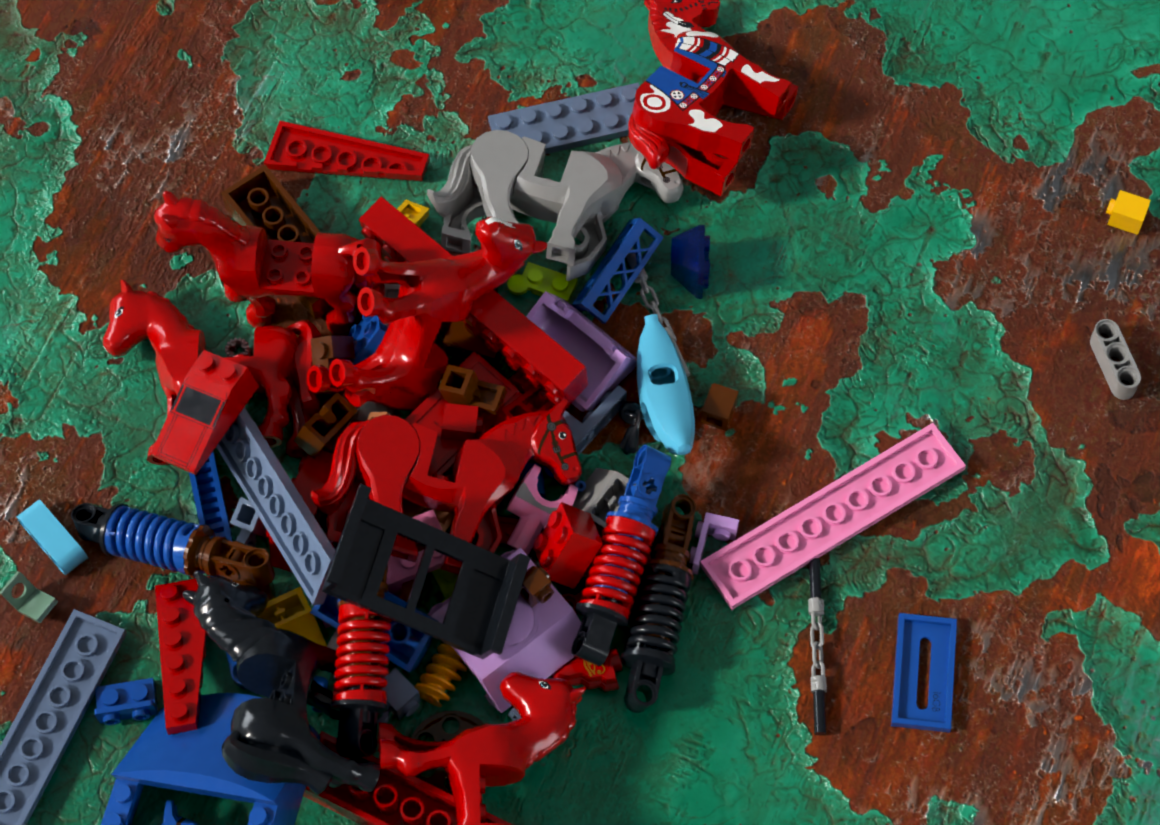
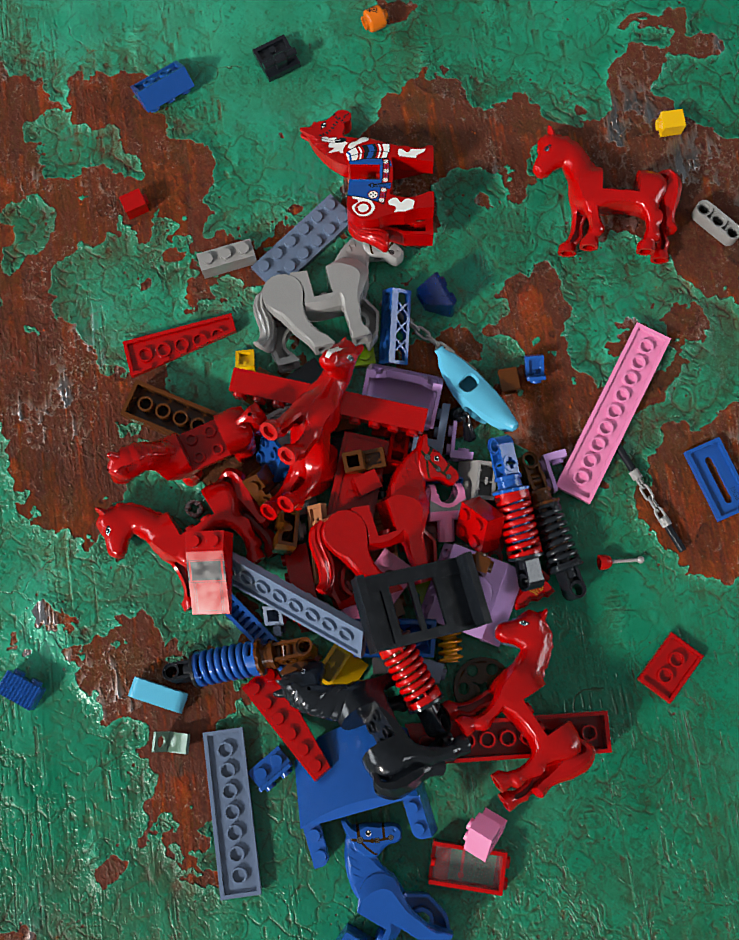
camera: 30 degrees left, 15 degrees up
none -> light grey brick [196,239,257,279]
none -> lavender bracket [446,420,474,462]
none -> blue bracket [524,354,546,384]
none -> red animal [533,125,682,264]
none -> hinge [597,554,645,570]

